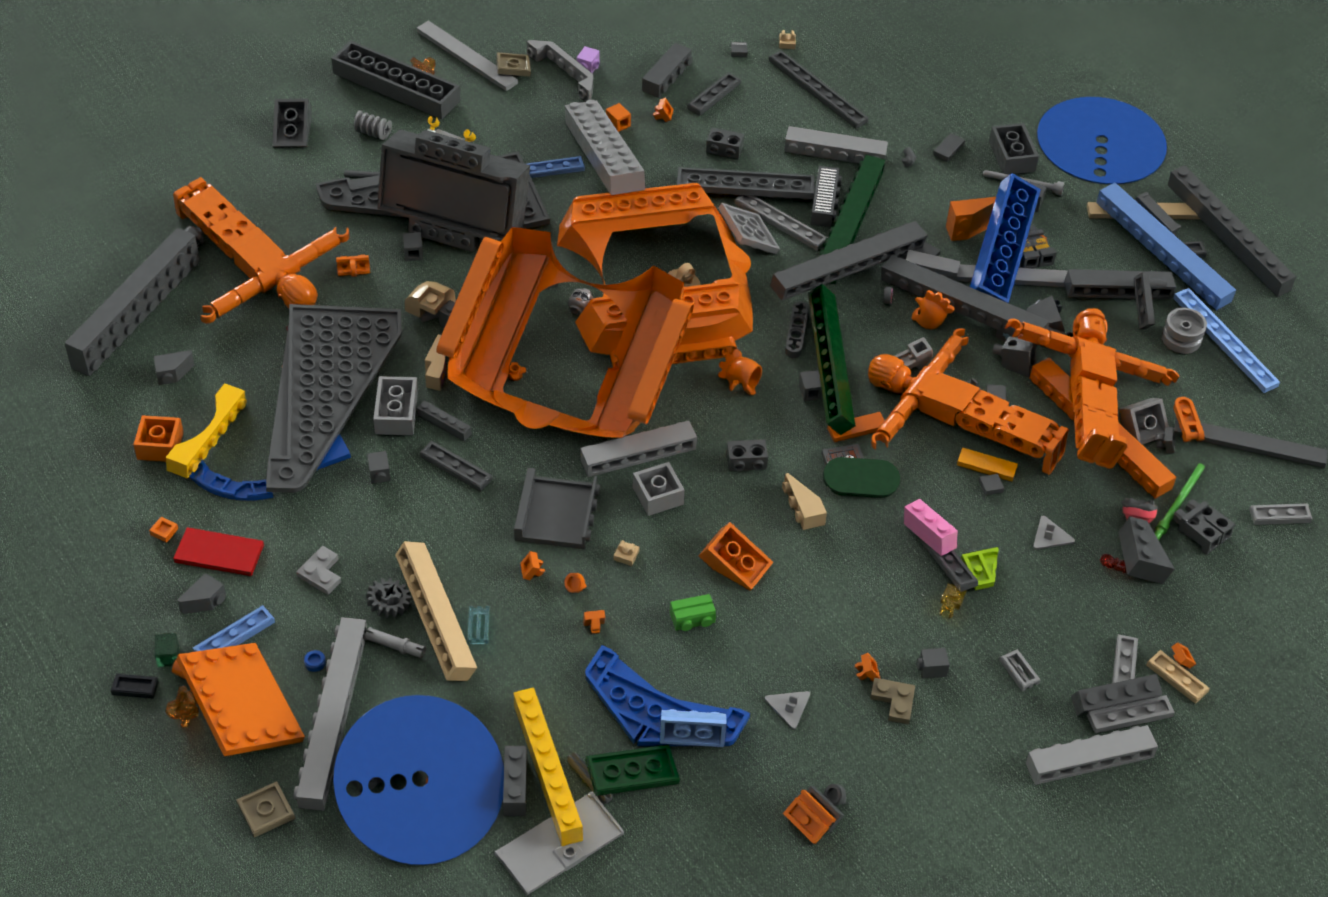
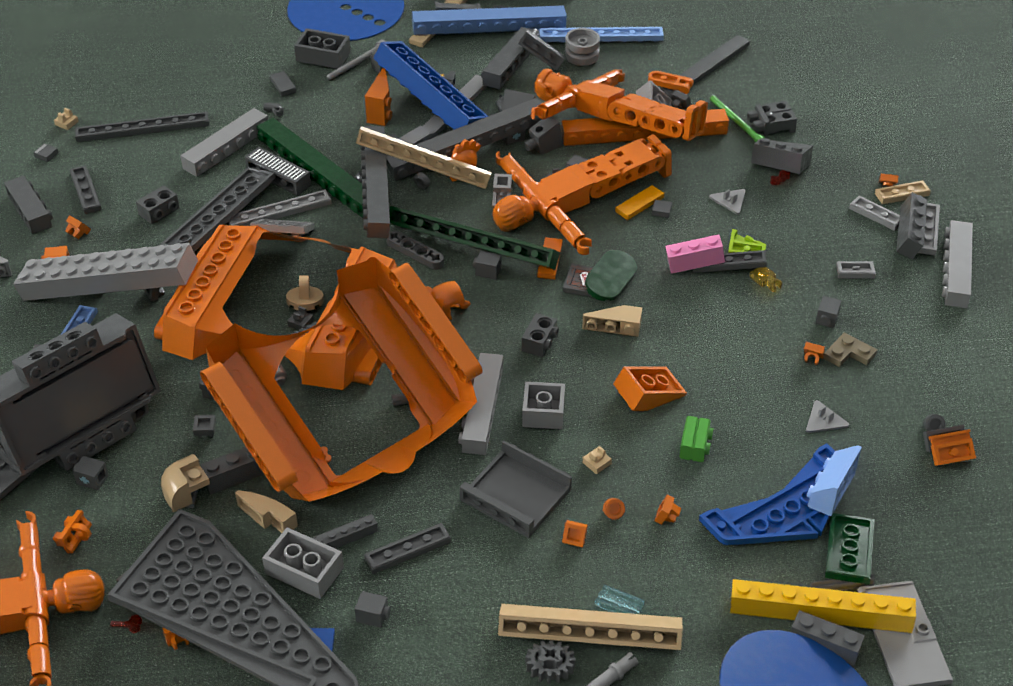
camera: 60 degrees left, 5 degrees down
hair [1121,498,1158,524] -> none
light grey tile [1249,503,1313,525] -> none
none -> tan tile [356,126,492,189]

